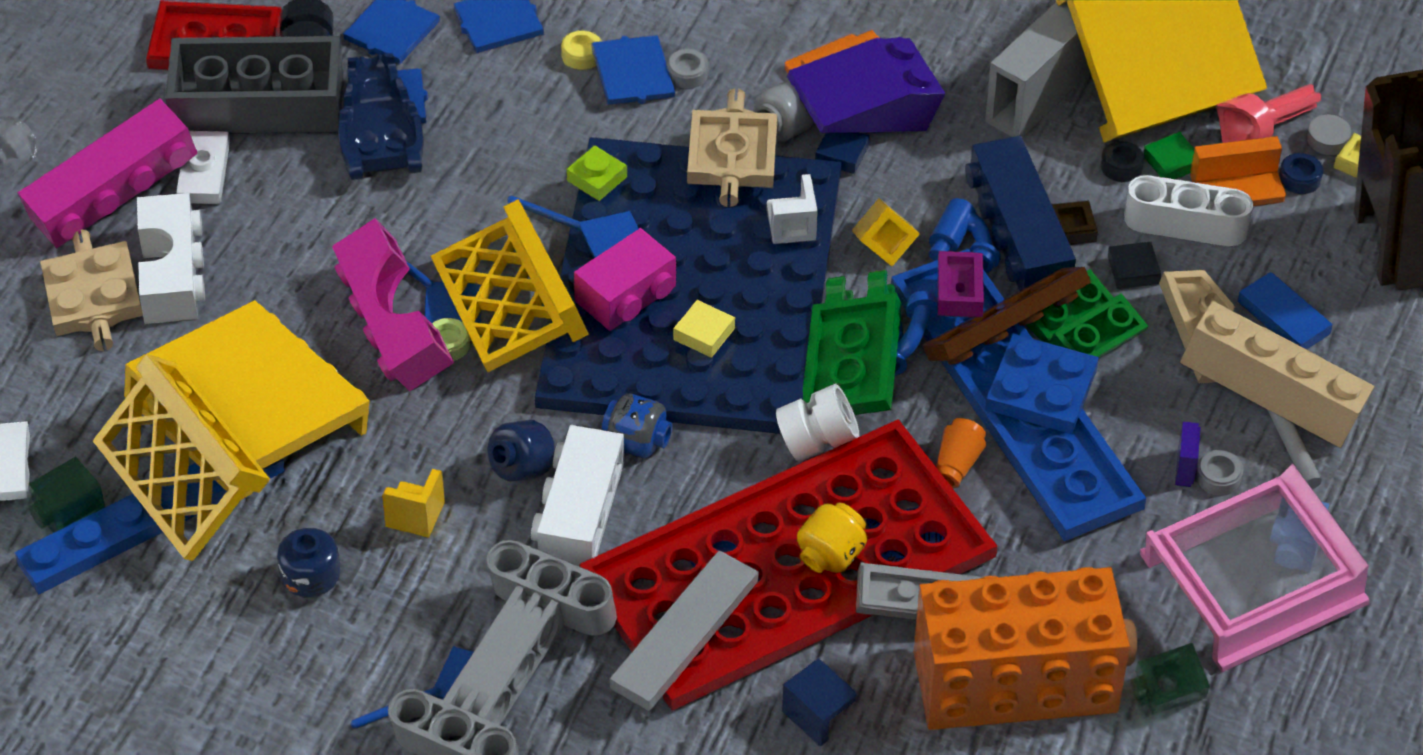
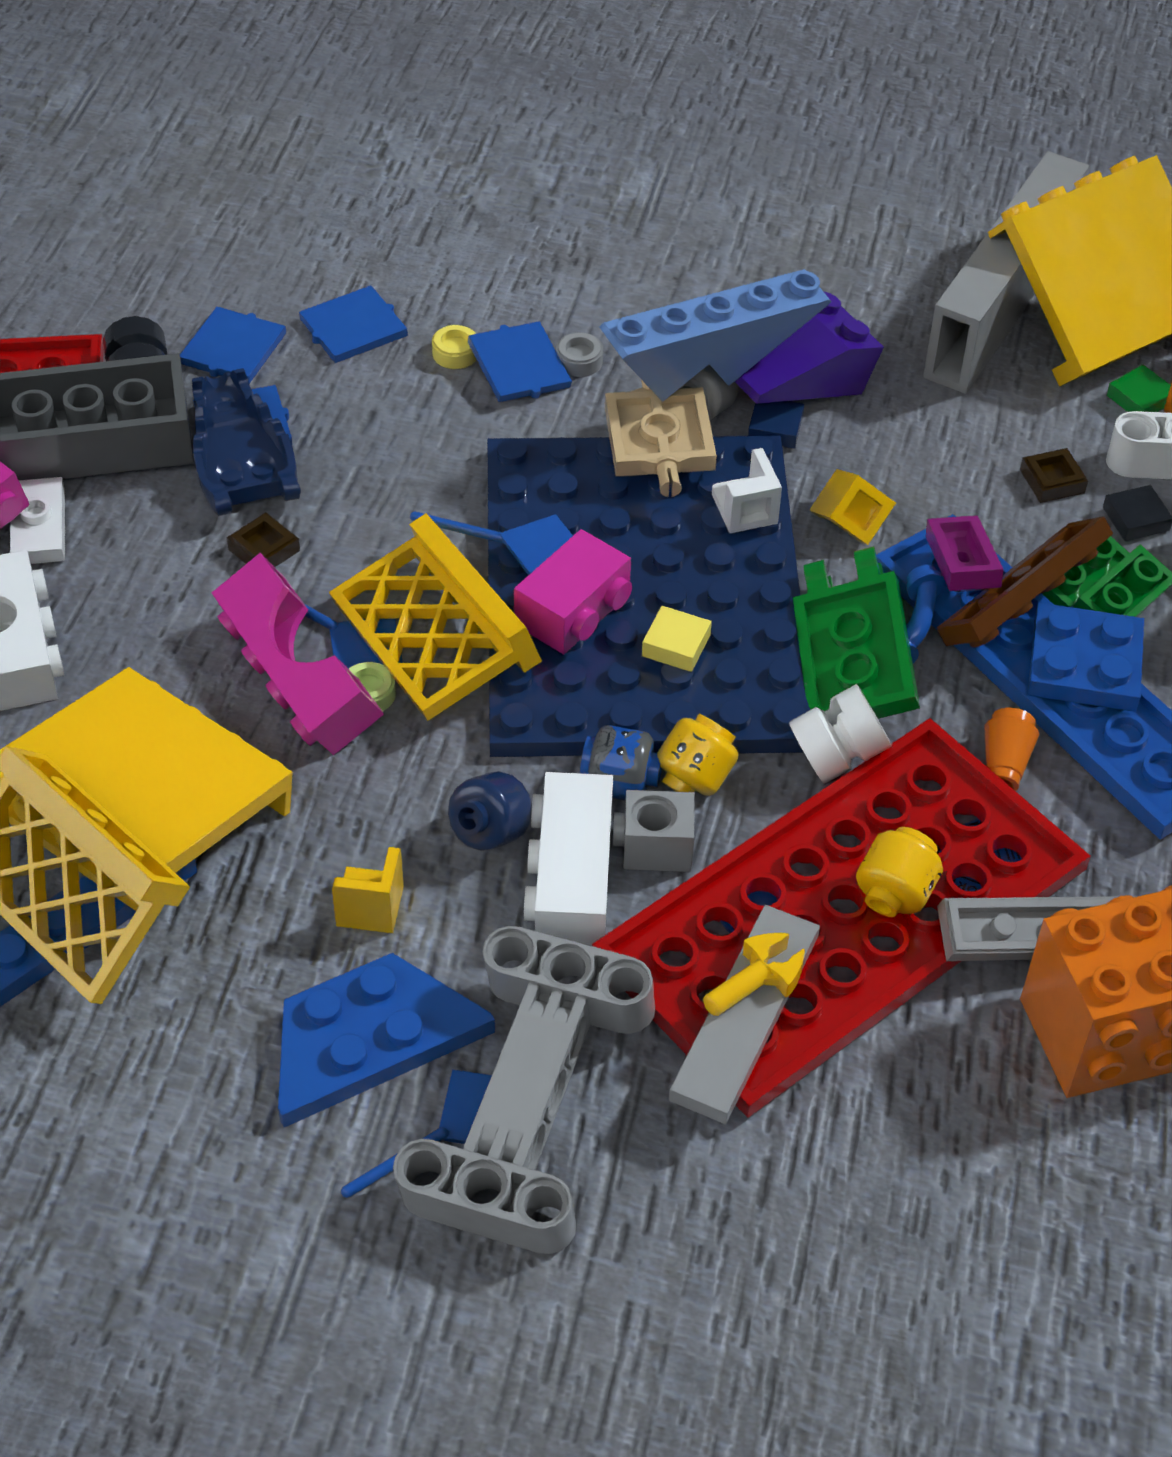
camera: 10 degrees left, 0 degrees up
dark blue head [277,528,340,597] -> none
lime plate [566,145,627,201] -> none
dark blue panel [782,658,856,746] -> none
blue plant [929,198,1001,272] -> none
dark blue brick [965,135,1076,291] -> none
black tile [1101,141,1144,182] -> none
none -> dark brown tile [227,512,300,567]
none -> blue wing [278,953,495,1128]
none -> medium blue slope [599,269,831,402]
none -> light grey brick [613,790,695,872]
none -> yellow head [657,713,738,796]
none -> yellow bar [703,933,805,1016]

